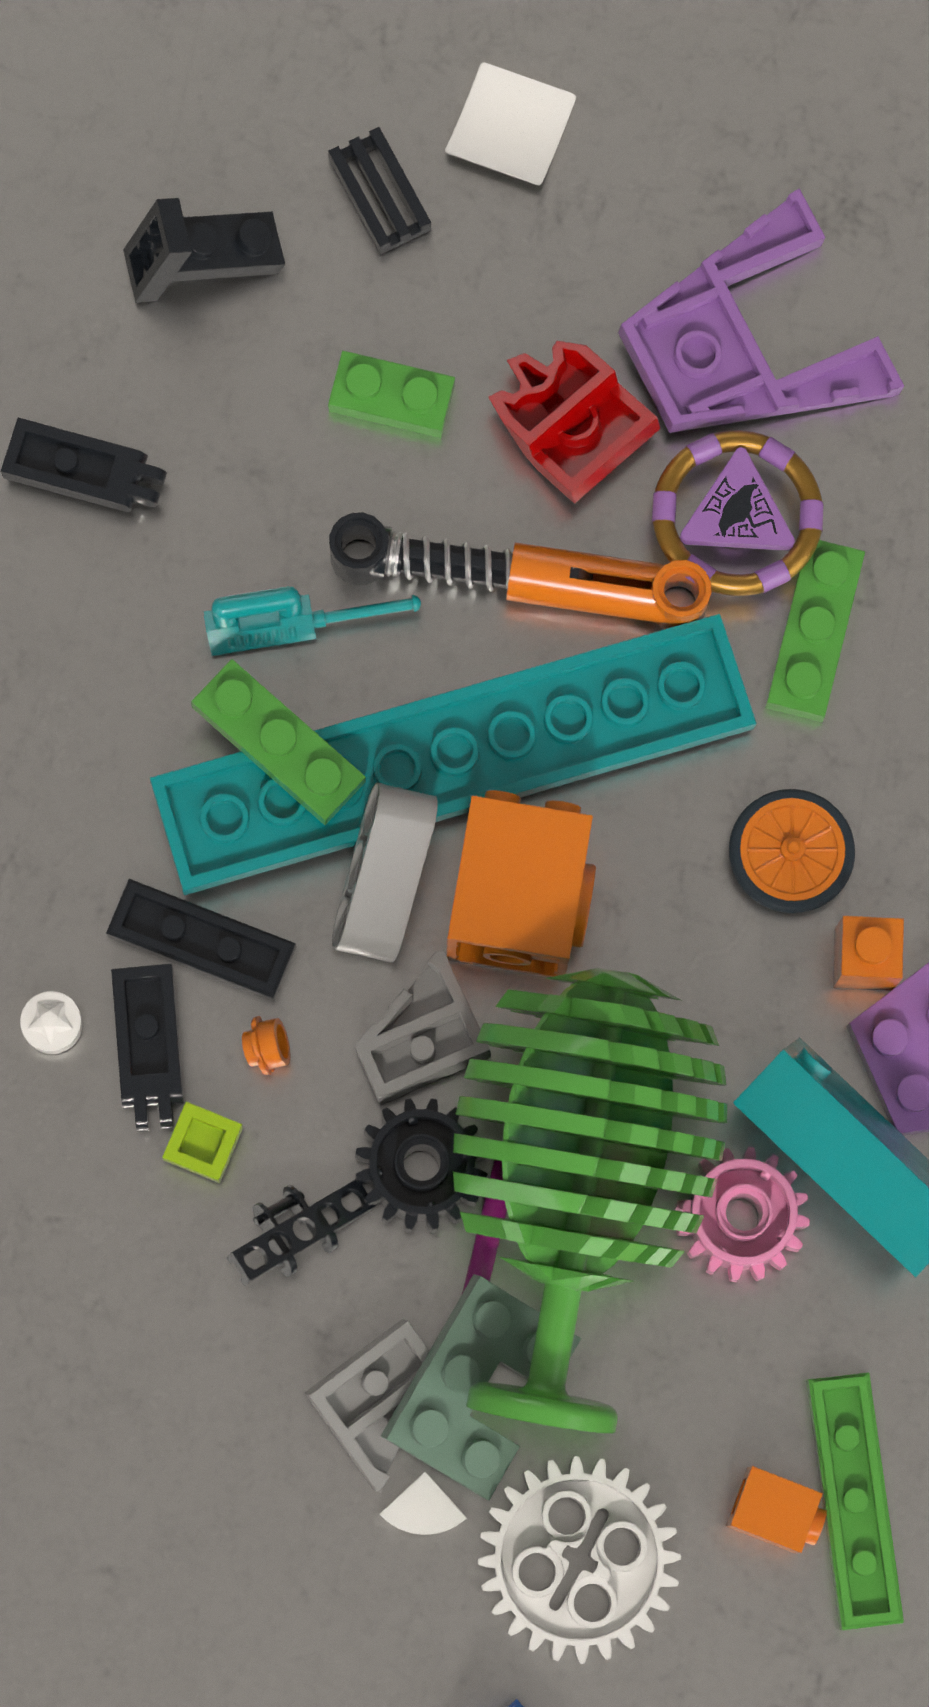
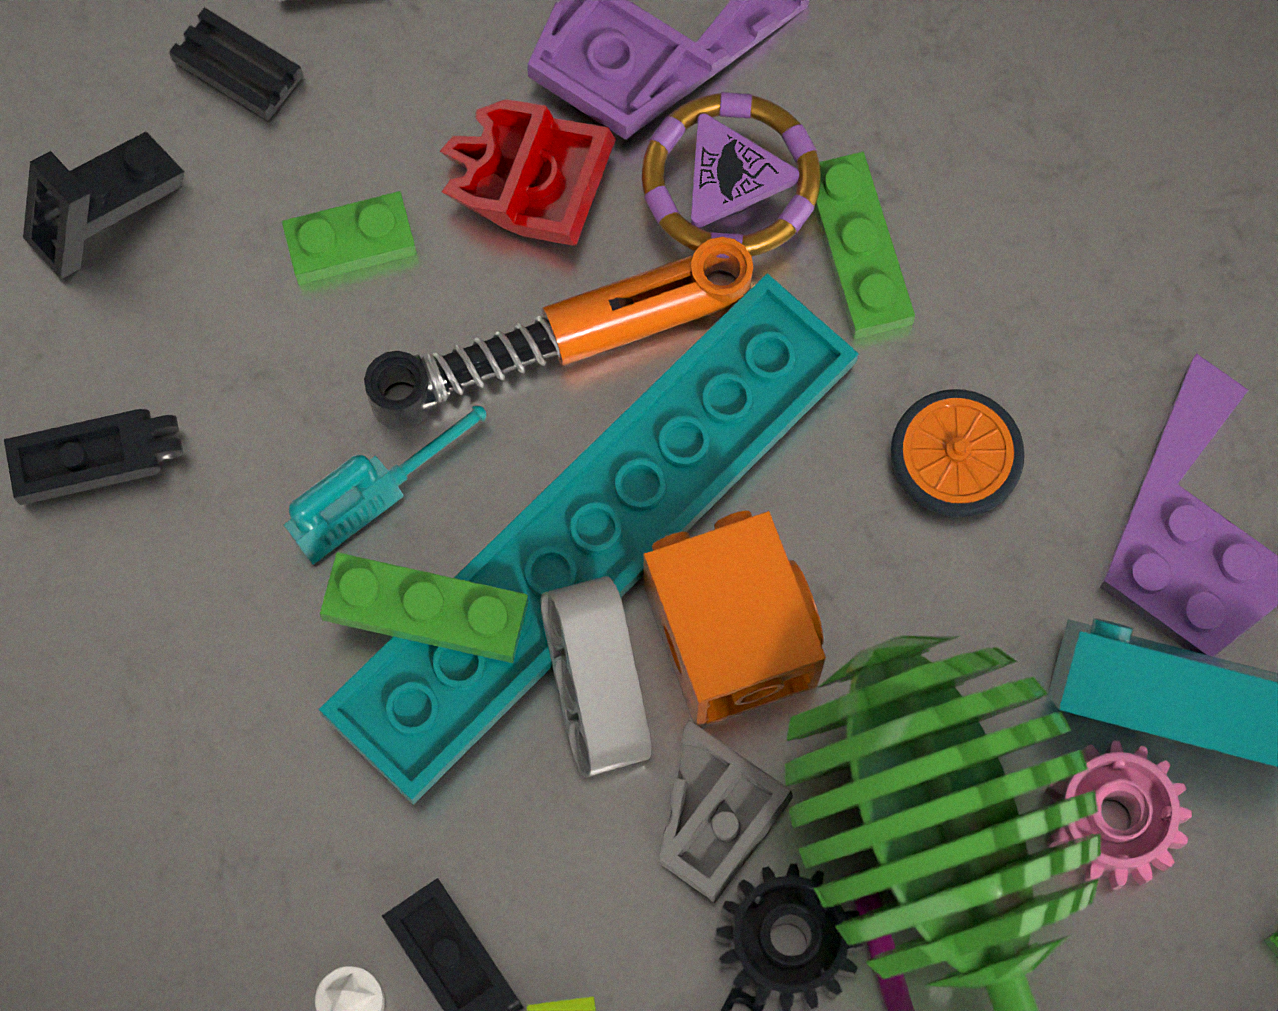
camera: 25 degrees left, 5 degrees down
black tile [106,879,297,1002] -> none
orange plate [242,1016,291,1075] -> none
orange brick [833,916,904,991] -> none

